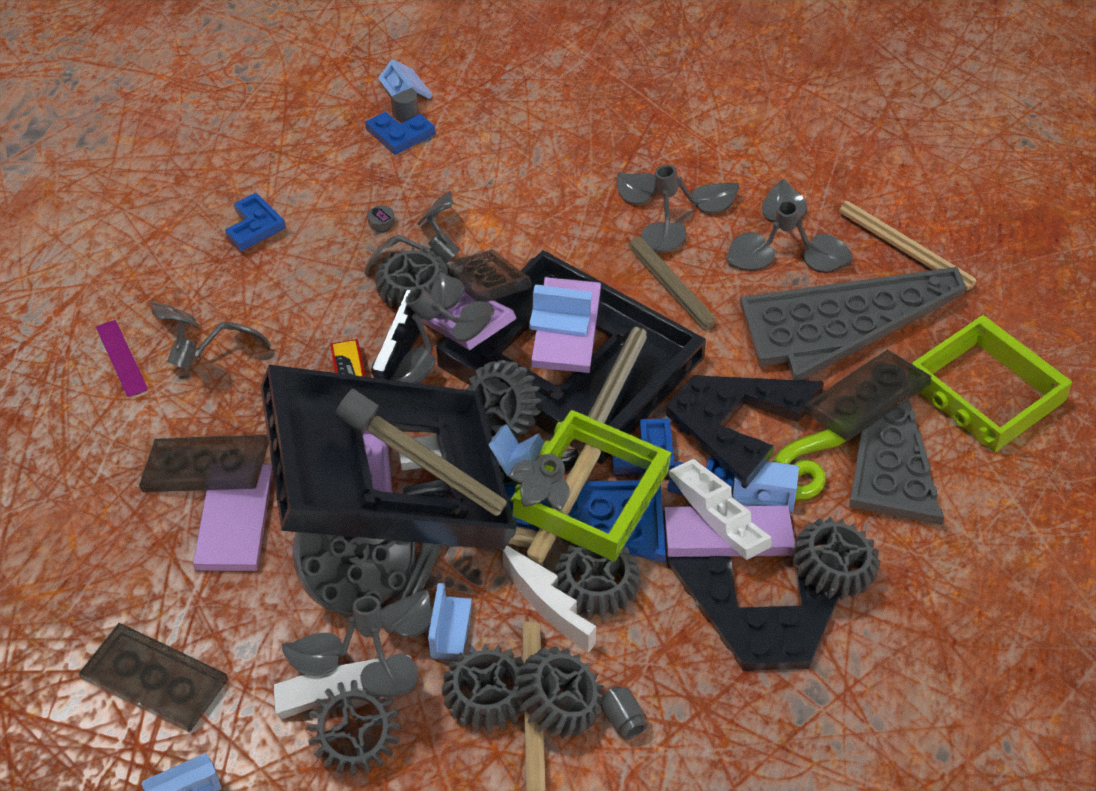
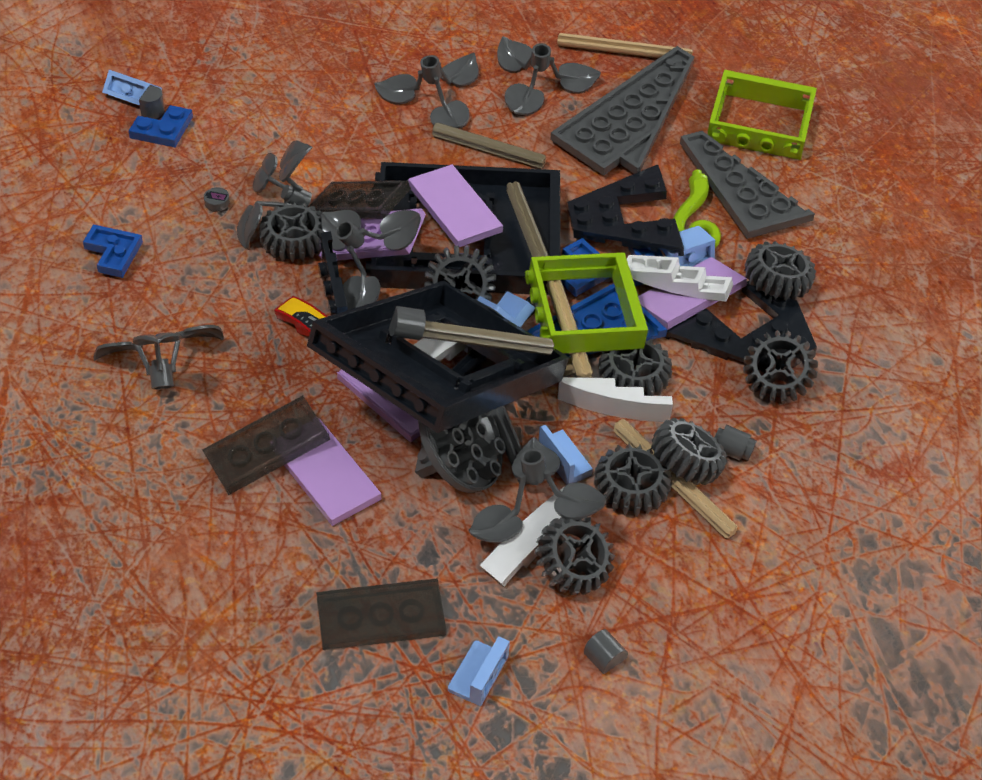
camera: 40 degrees left, 0 degrees up
magenta sticker [96,320,148,397] -> none
dark grey plate [509,454,570,511] -> none
light blue panel [529,285,592,336] -> none
clear smoke tile [804,349,931,441] -> none
none -> dark grey gear [743,330,818,404]

